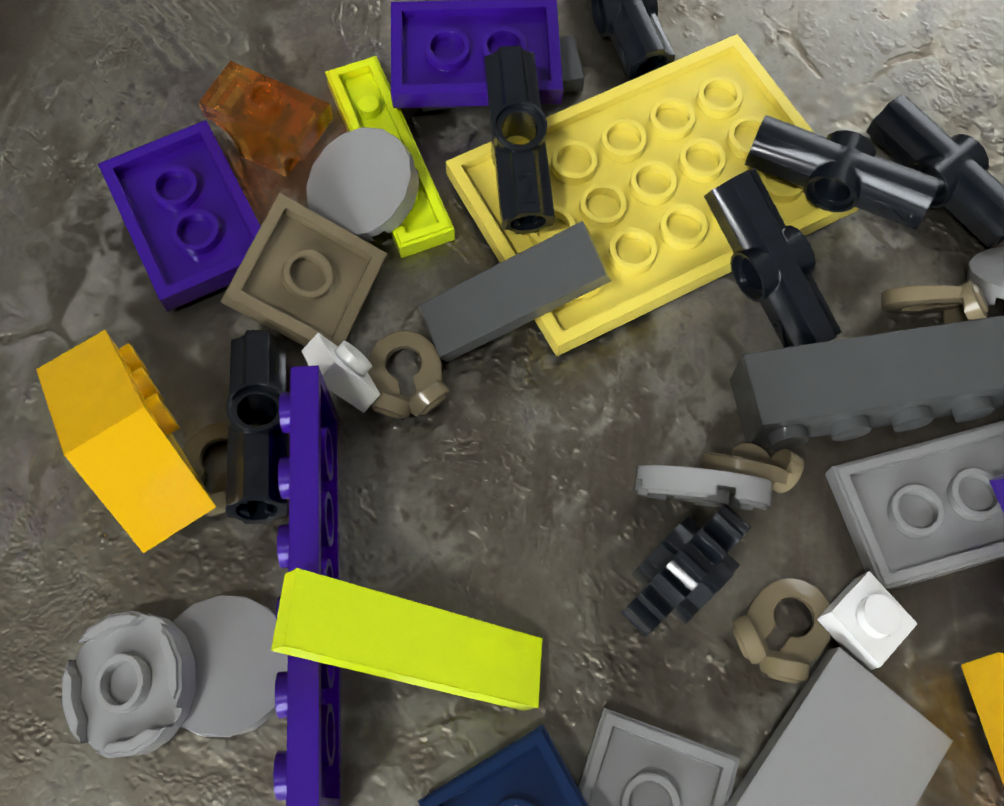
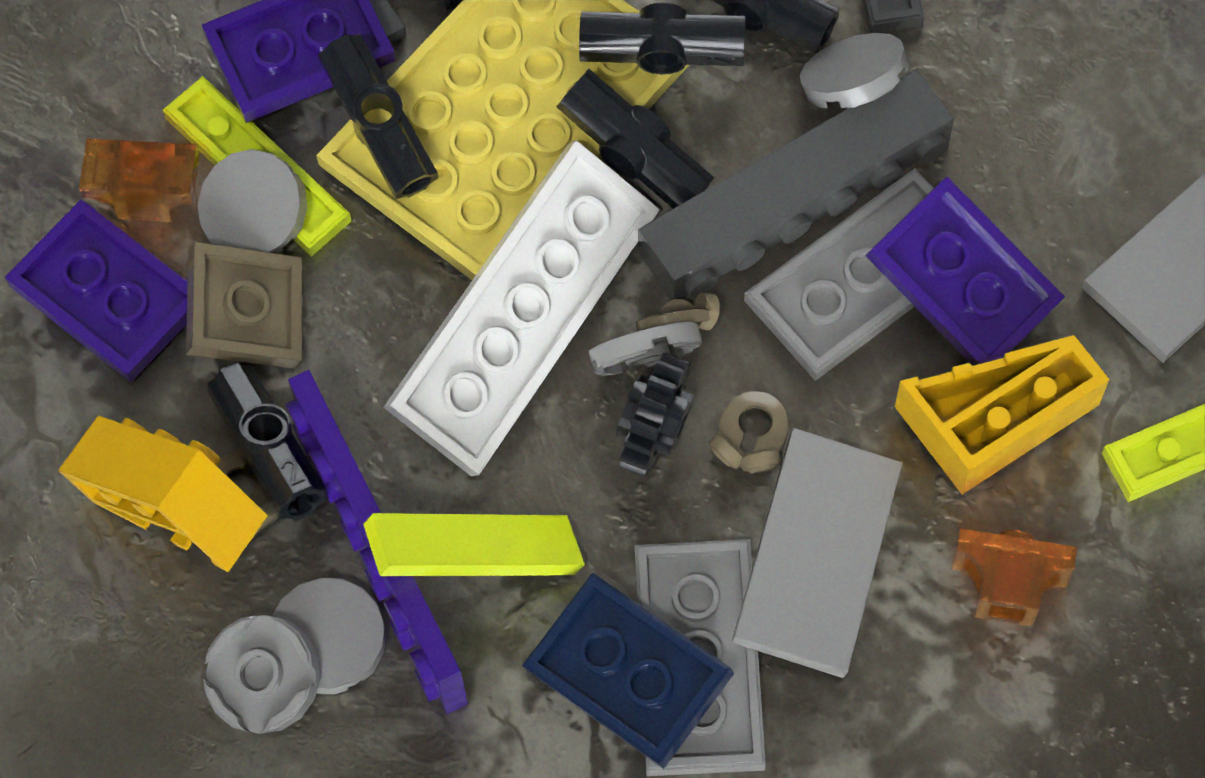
camera: 20 degrees left, 0 degrees up
white plate [302,333,381,413] -> none
dark tan piece [368,331,450,420] -> none
dark grey tile [419,221,611,362] -> none
white plate [817,571,917,671] -> none
dark tan piece [881,280,989,324] -> none
none -> white plate [383,140,660,476]

